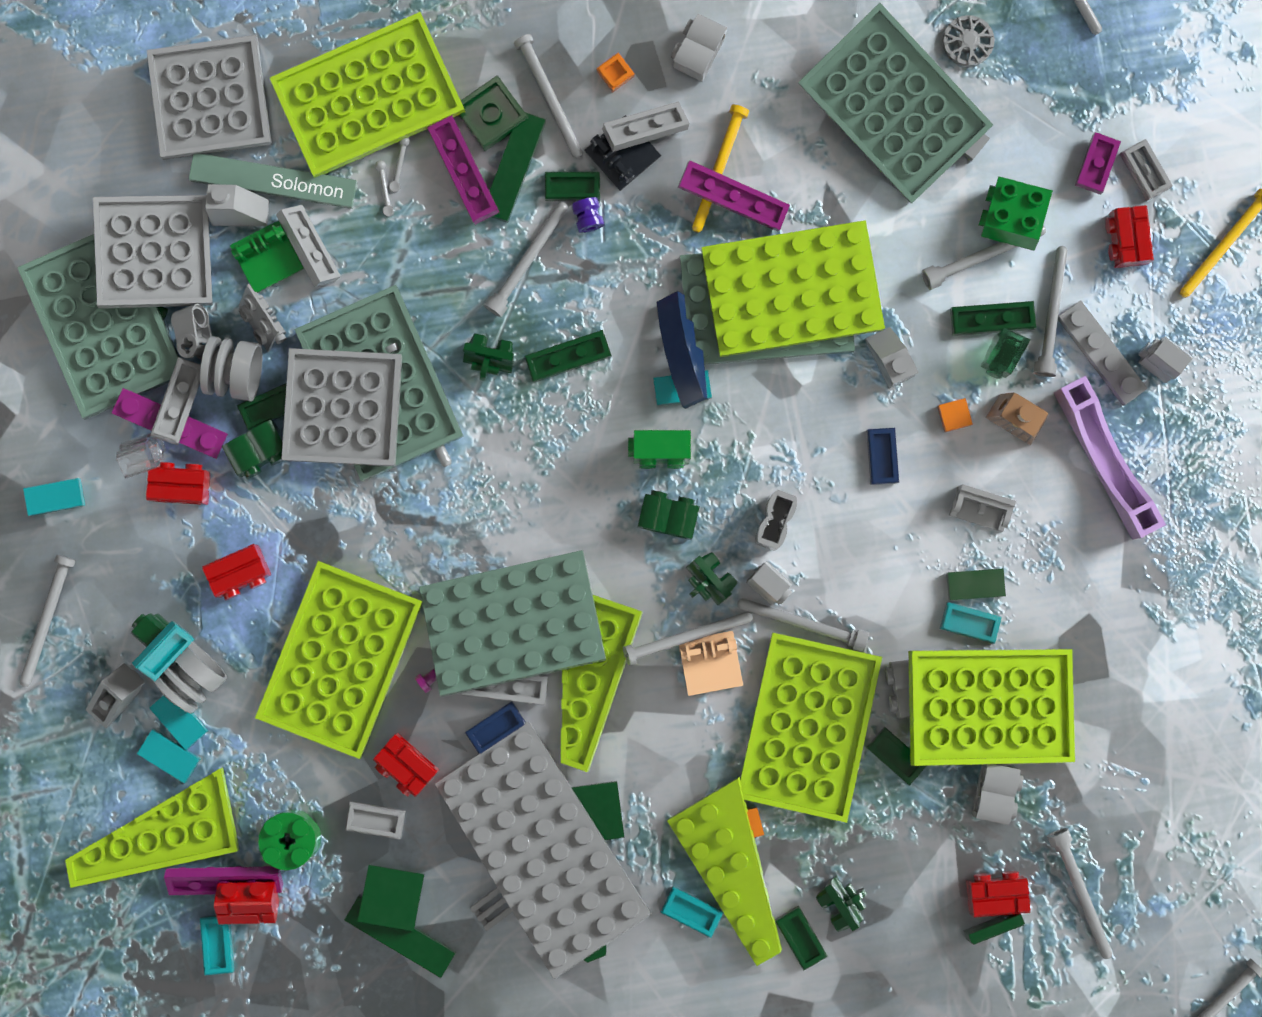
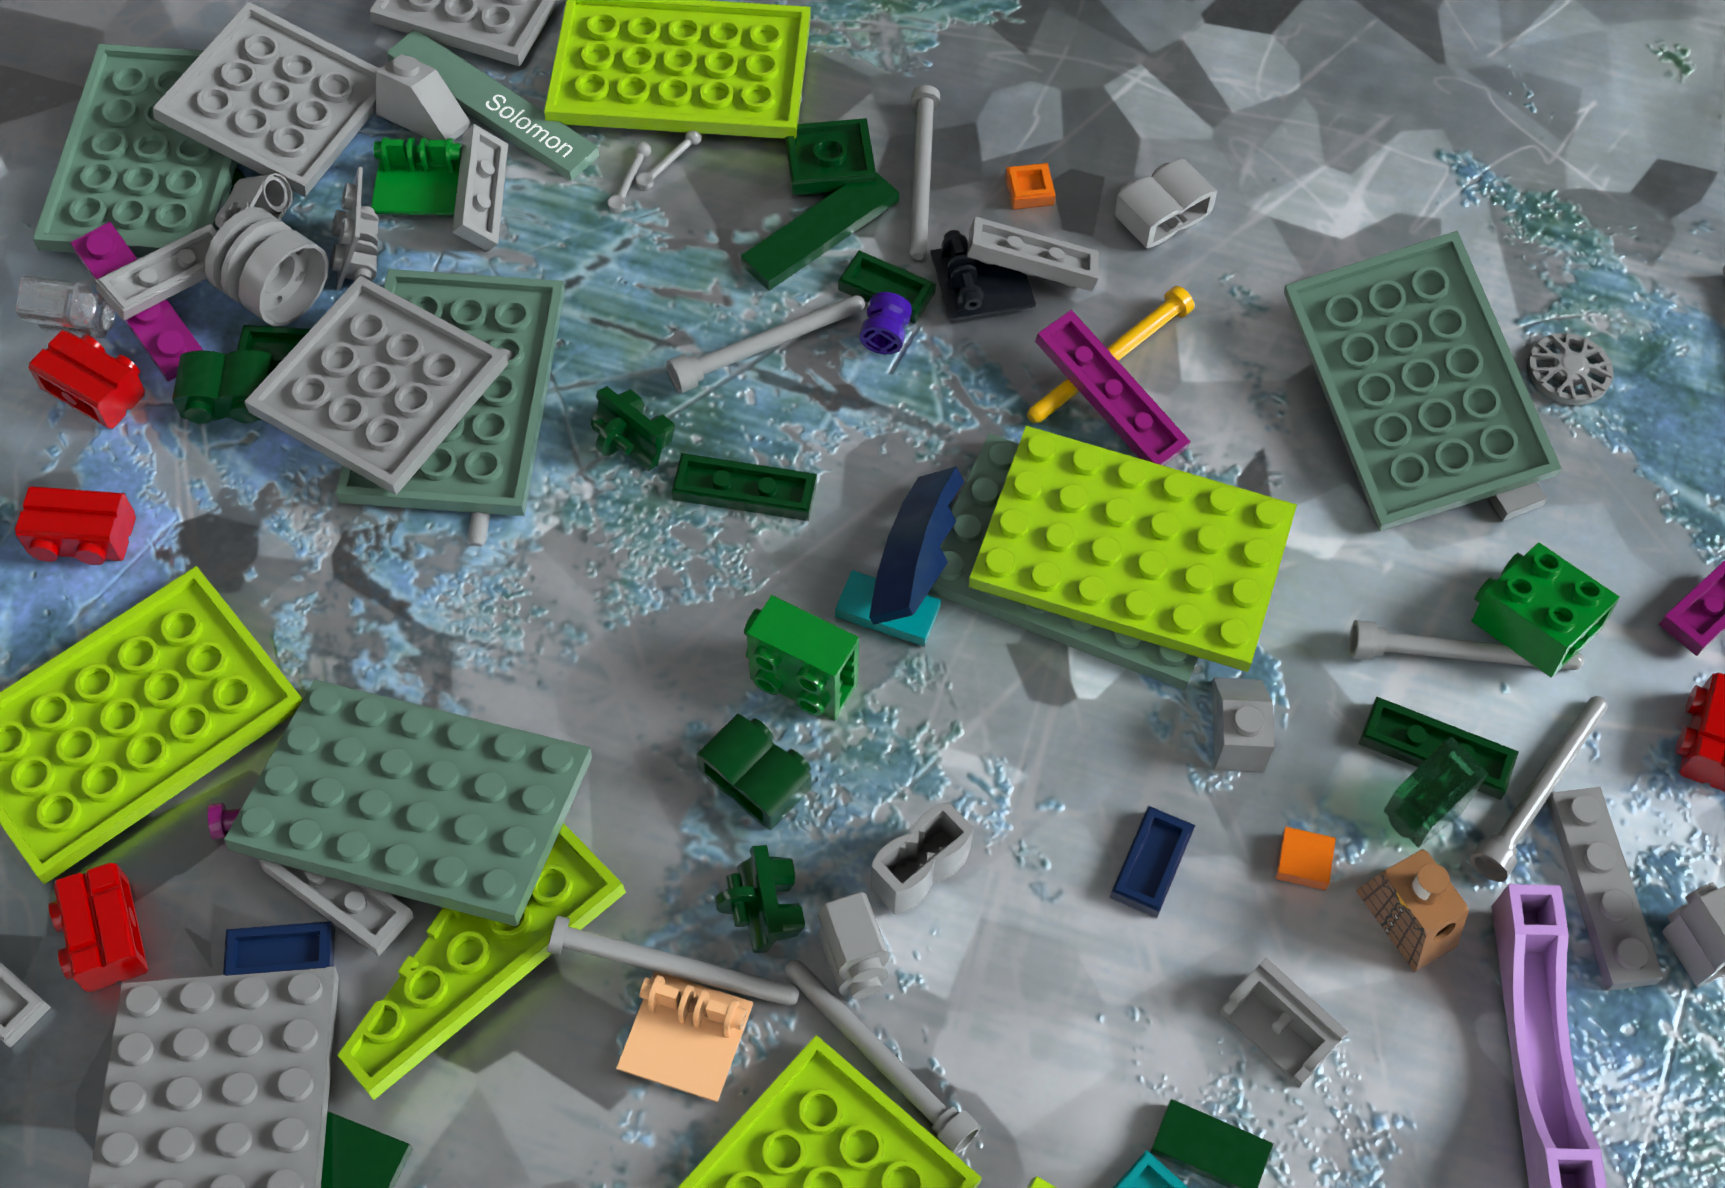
camera: 30 degrees right, 25 degrees down
magenta plate [427,115,499,225] -> none

